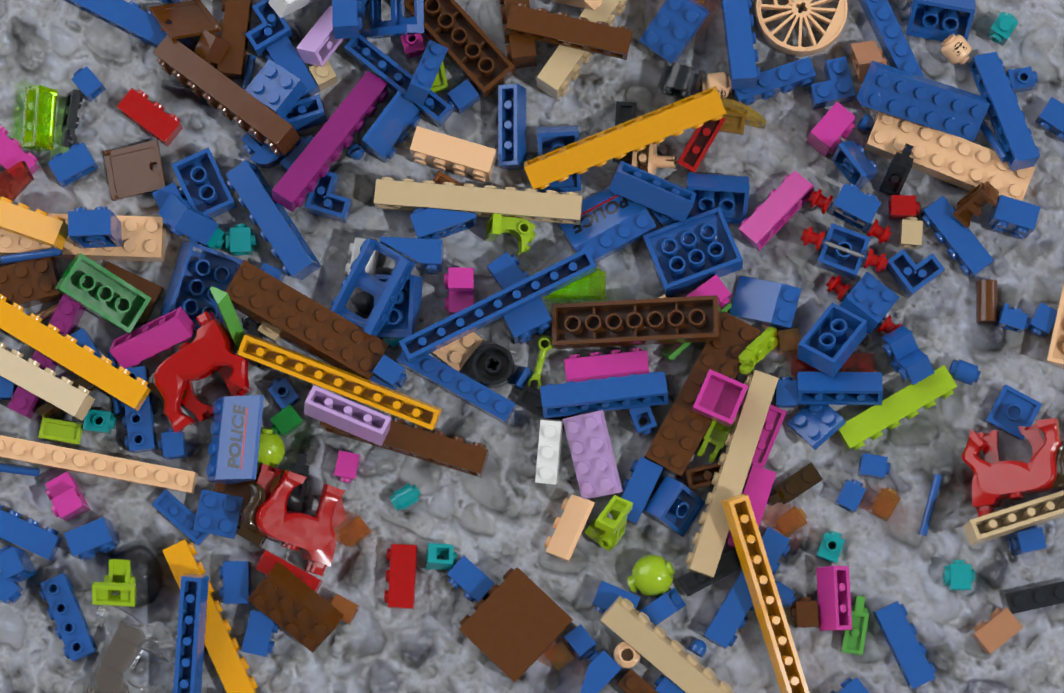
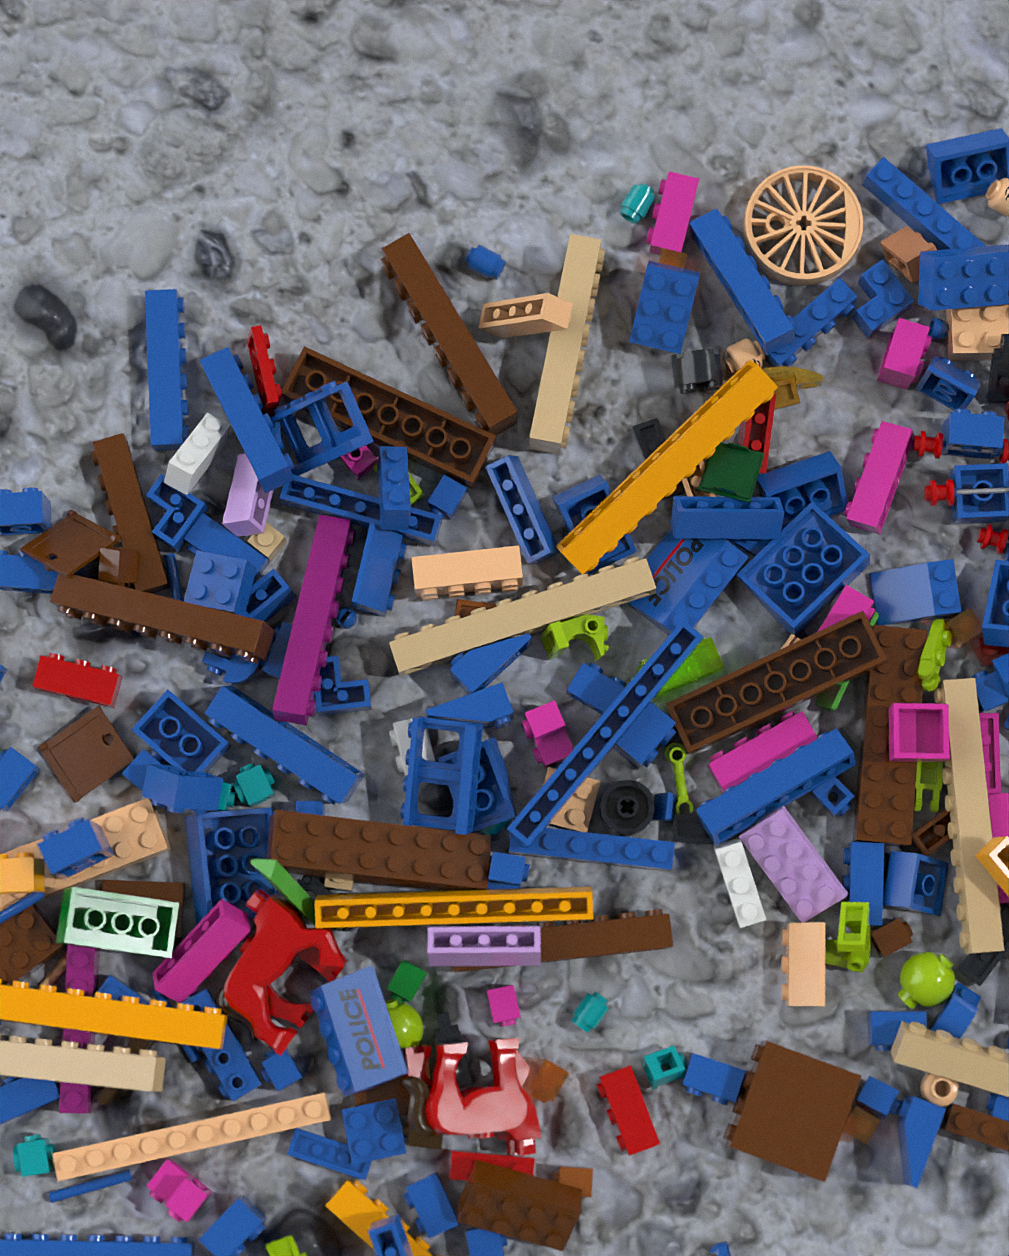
camera: 25 degrees left, 0 degrees up
lime tile [38,417,83,445] -> none
teal brick [83,409,116,434] -> none
blue brick [268,377,301,410] -> none
reddish brown brick [506,3,633,60] -> none
none -> dark green piece [698,442,765,503]
none -> reddish brown brick [870,918,913,958]

